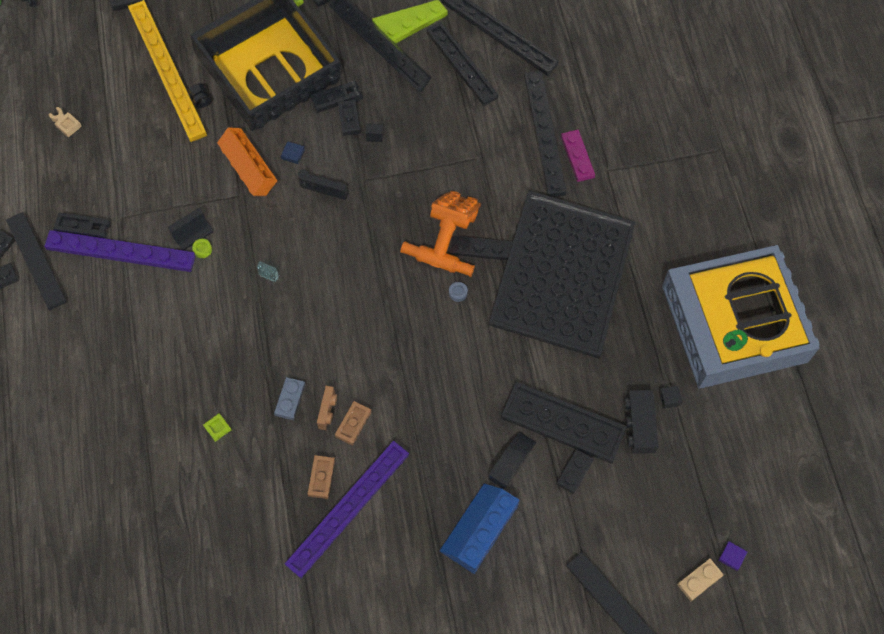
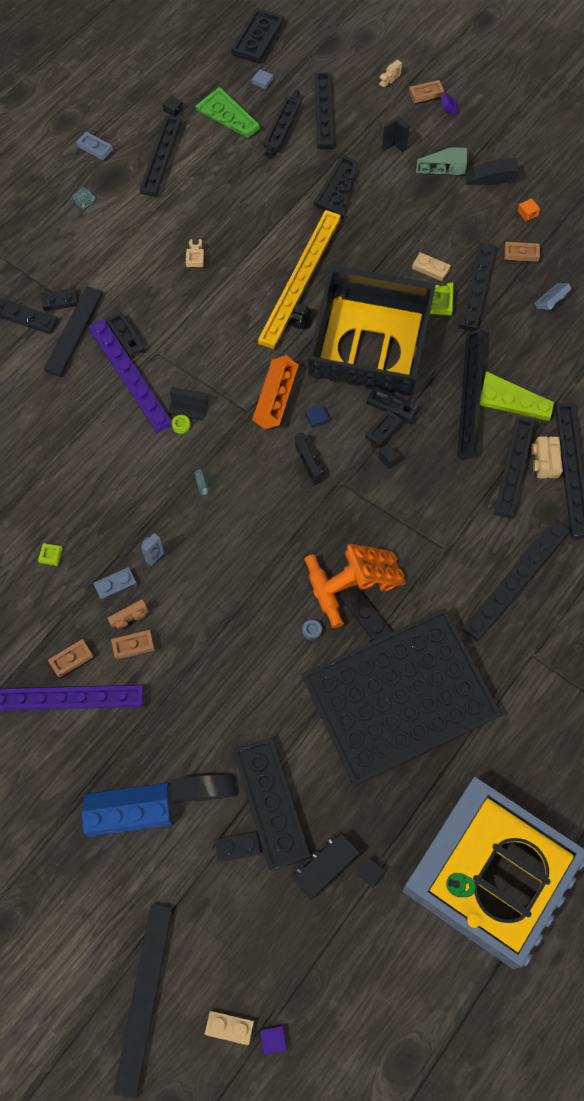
camera: 50 degrees right, 0 degrees up
magenta plate [561,130,595,182] -> none
none -> sand blue plate [141,533,164,566]
none -> tan brick [532,437,562,478]

